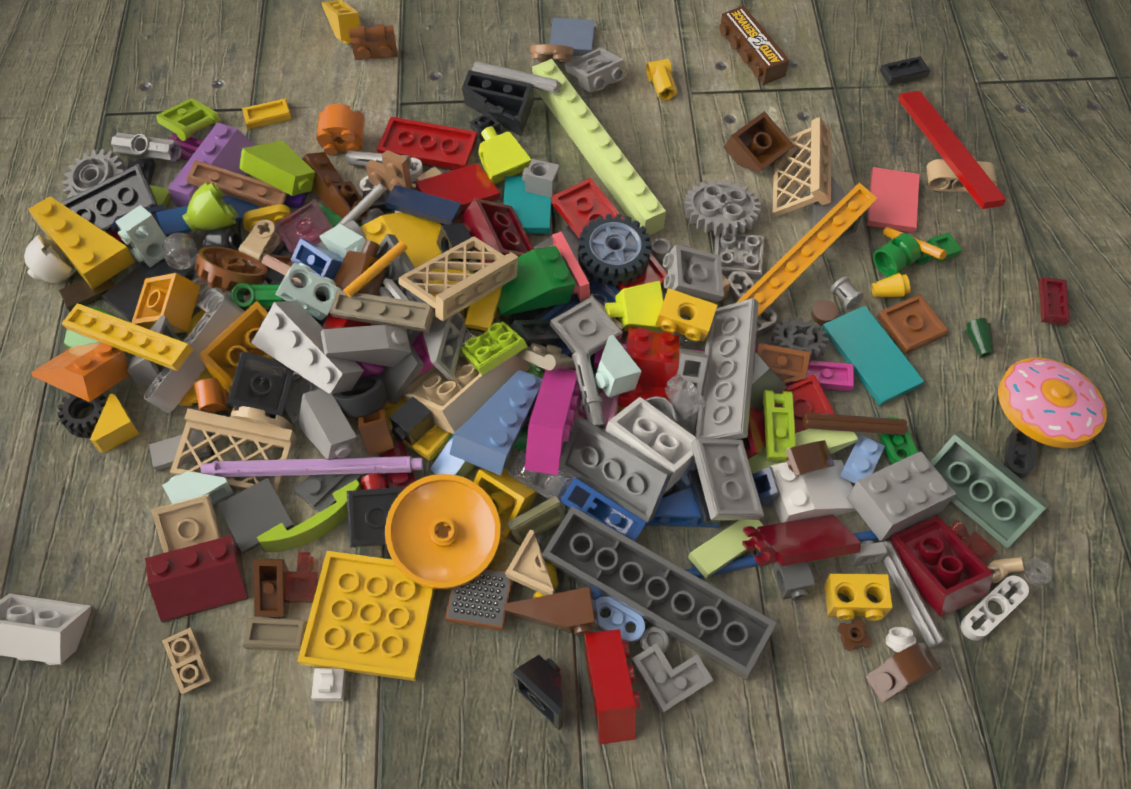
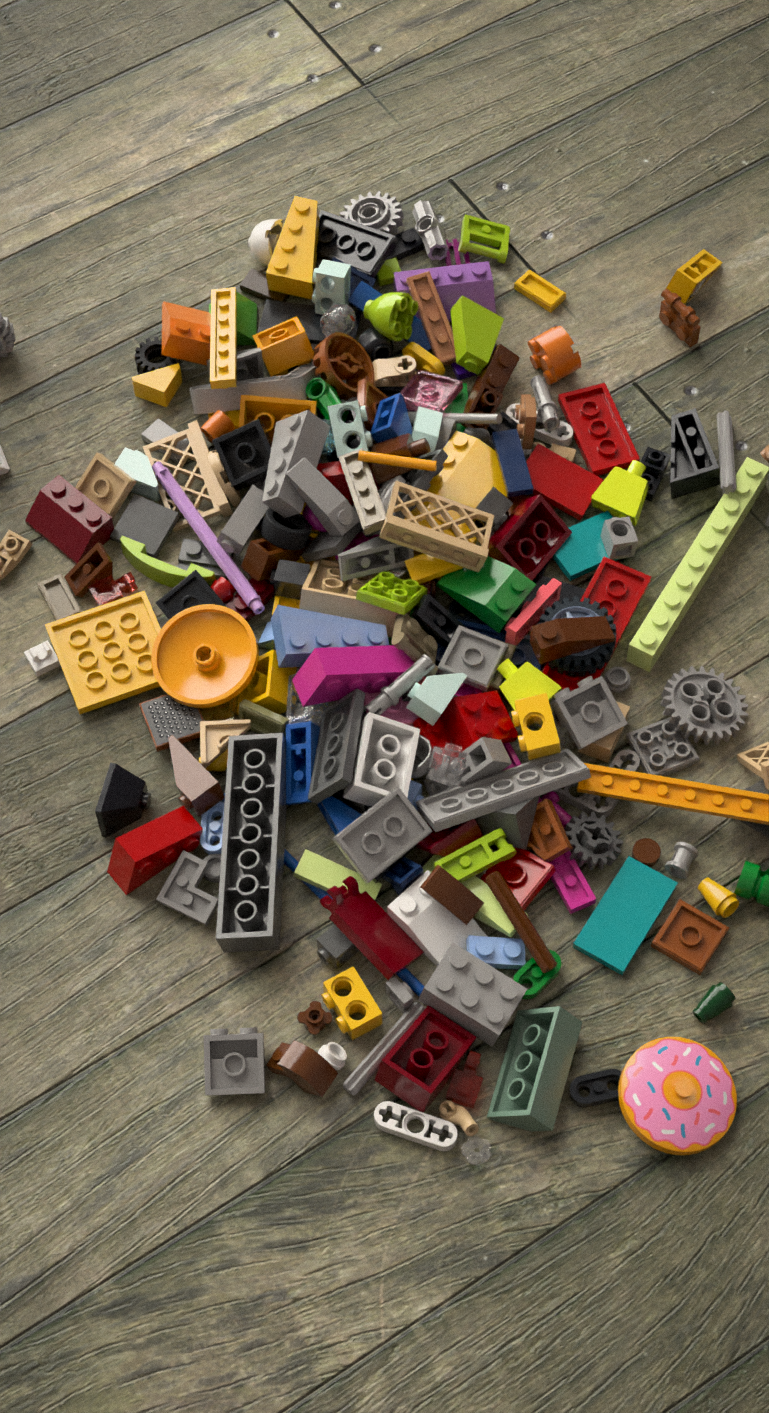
camera: 60 degrees right, 0 degrees up
none -> light grey plate [204,1027,265,1096]
none -> reddish brown slope [530,616,615,665]

